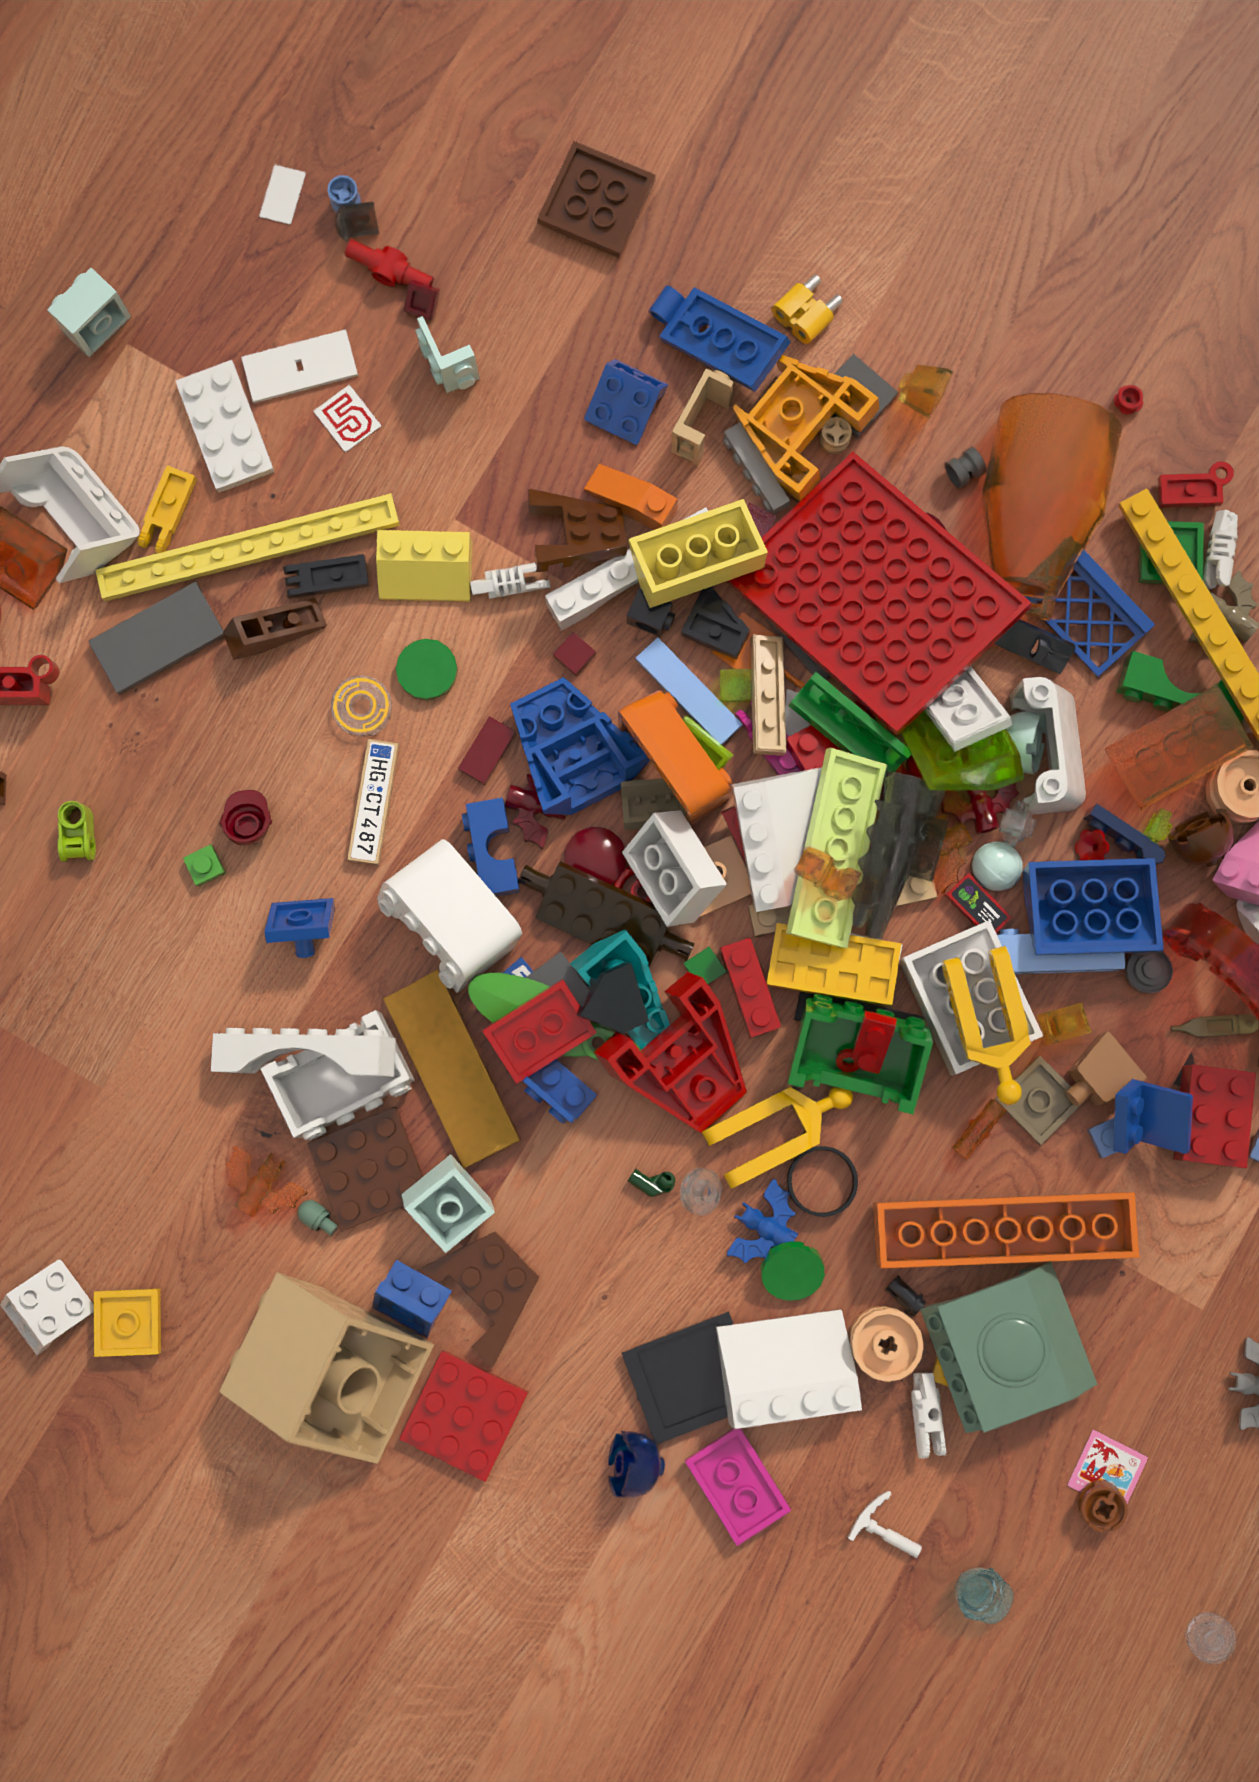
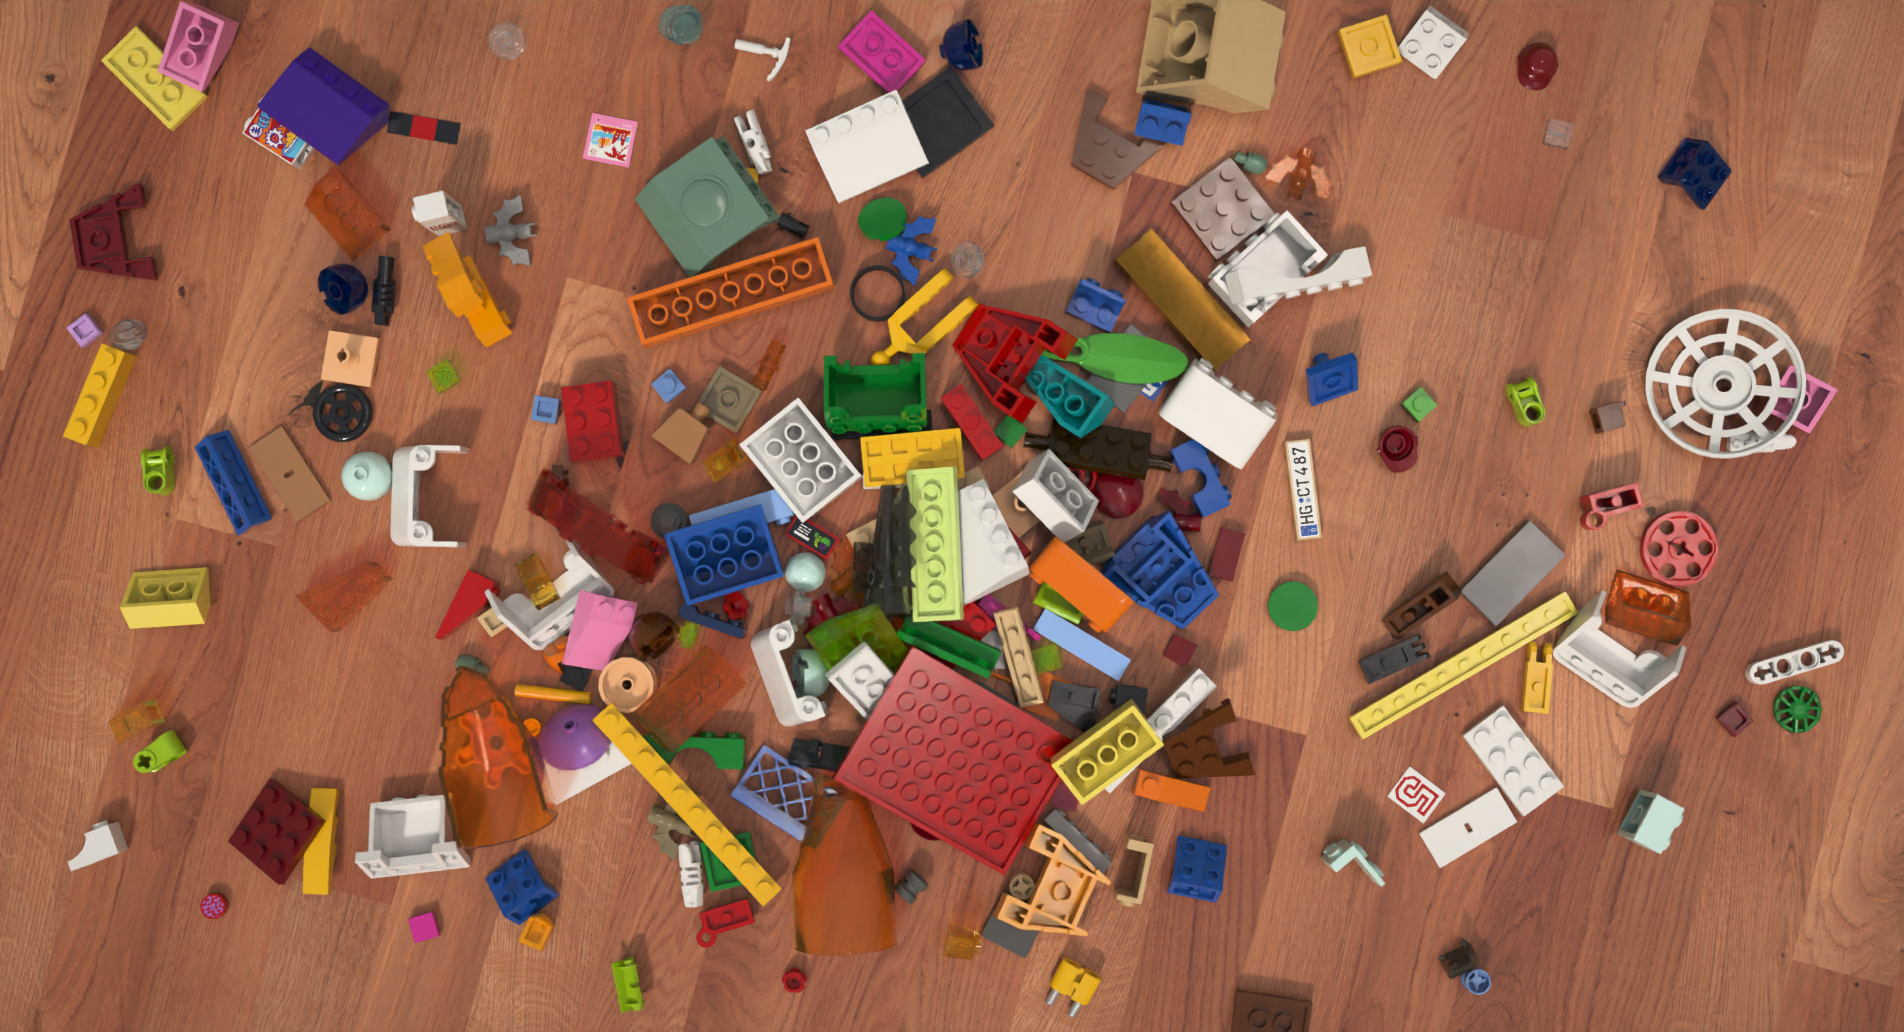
camera: 165 degrees right, 5 degrees up
white sticker [259,165,306,224] -> none
clear tile [331,675,392,737] -> none
red pin [345,239,434,287] -> none
light yellow slope [376,530,473,602] -> none
red plate [399,1350,528,1482] -> none
light aqua brick [402,1154,495,1253] -> none
dark red tile [403,280,440,321] -> none
white hinge [470,563,551,599] -> none
red plate [482,979,597,1084] -> none
black slope [577,962,649,1033] -> none
dark green arm [627,1169,676,1197] -> none
blue hinge [648,285,791,392] -> none
clear orange leg [794,847,862,901] -> none
red hinge [836,1011,897,1074] -> none
light nougat wheel [848,1306,924,1382] -> none
yellow piece [942,946,1031,1105] -> none
dark orange wheel [1078,1480,1128,1533] -> none
blue bracket [1113,1079,1193,1154] -> none
olive piece [1170,1014,1259,1037] -> none

